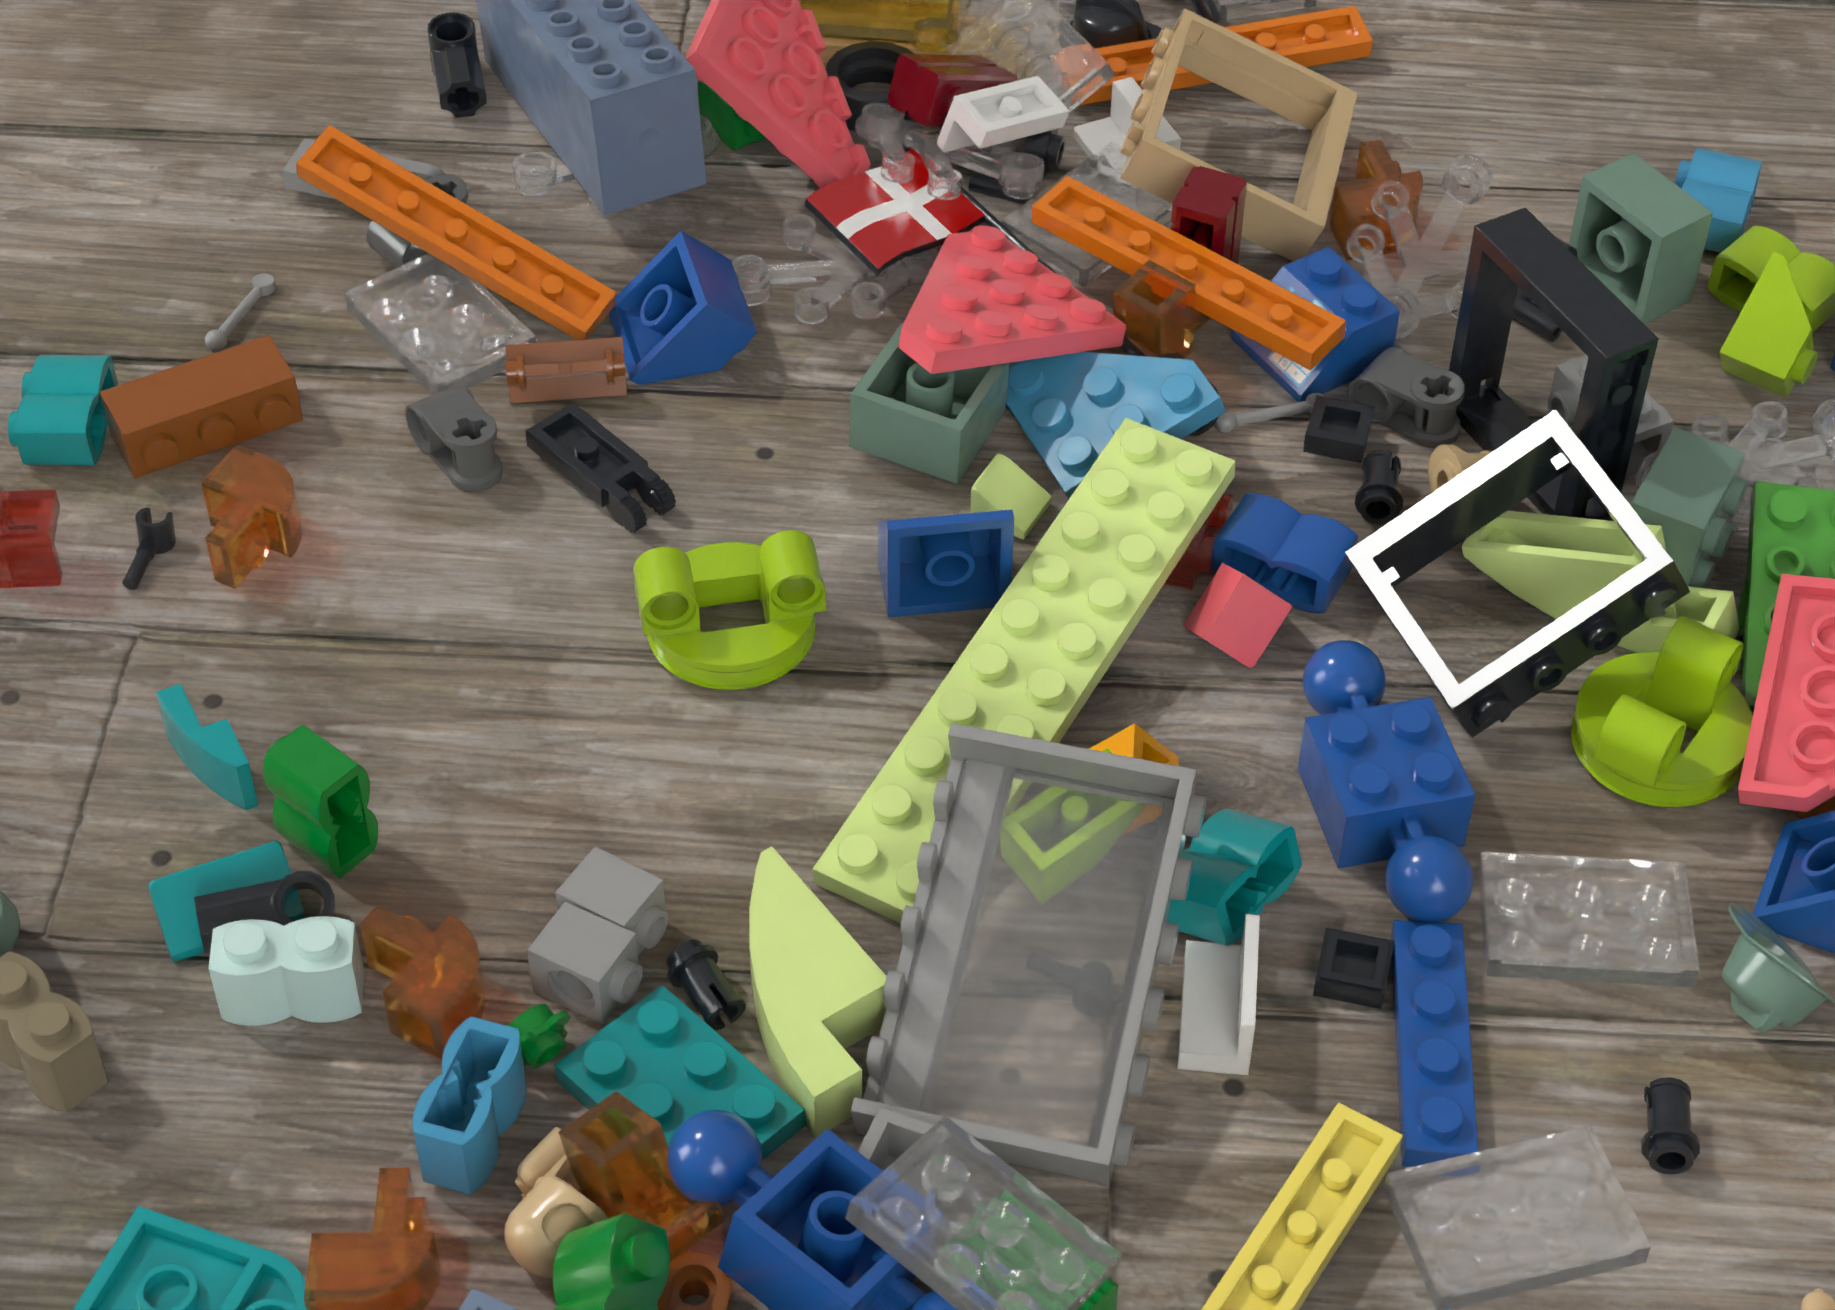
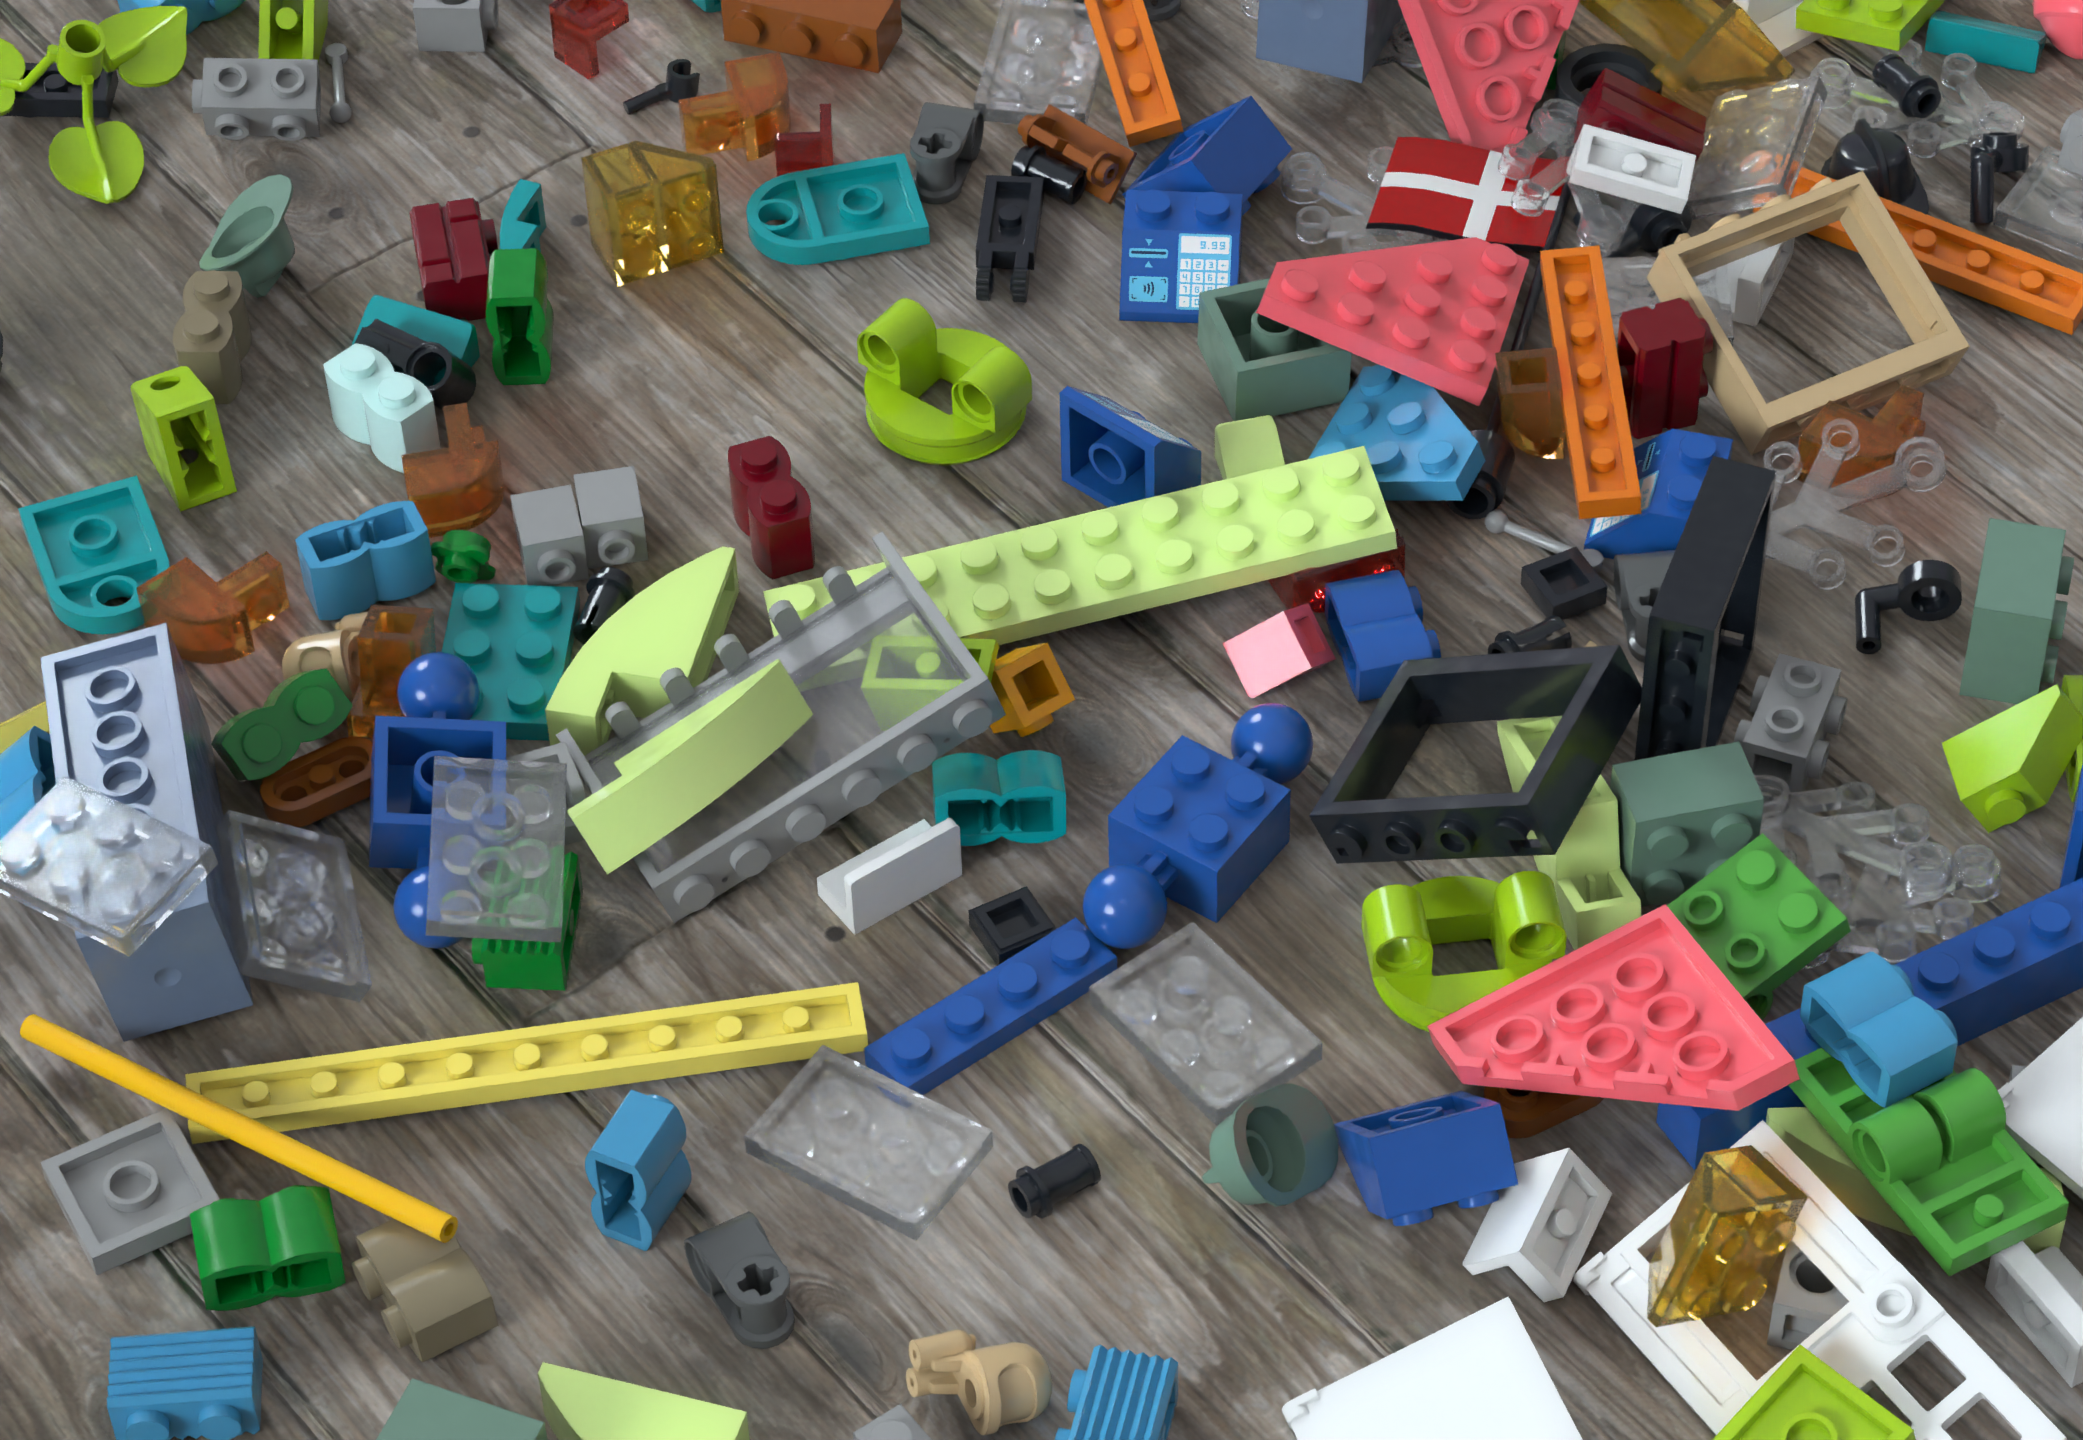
camera: 50 degrees right, 0 degrees up
none -> lime torso [130,366,237,512]
none -> dark red brick [409,198,498,321]
none -> yellowish green slope [567,659,813,875]
none -> clear yellow slope [581,140,724,287]
none -> dark red brick [728,436,815,580]
none -> teal plate [746,153,930,265]
none -> clear red panel [775,103,835,176]
none -> black pin [1011,145,1088,204]
none -> blue slope [1119,190,1243,323]

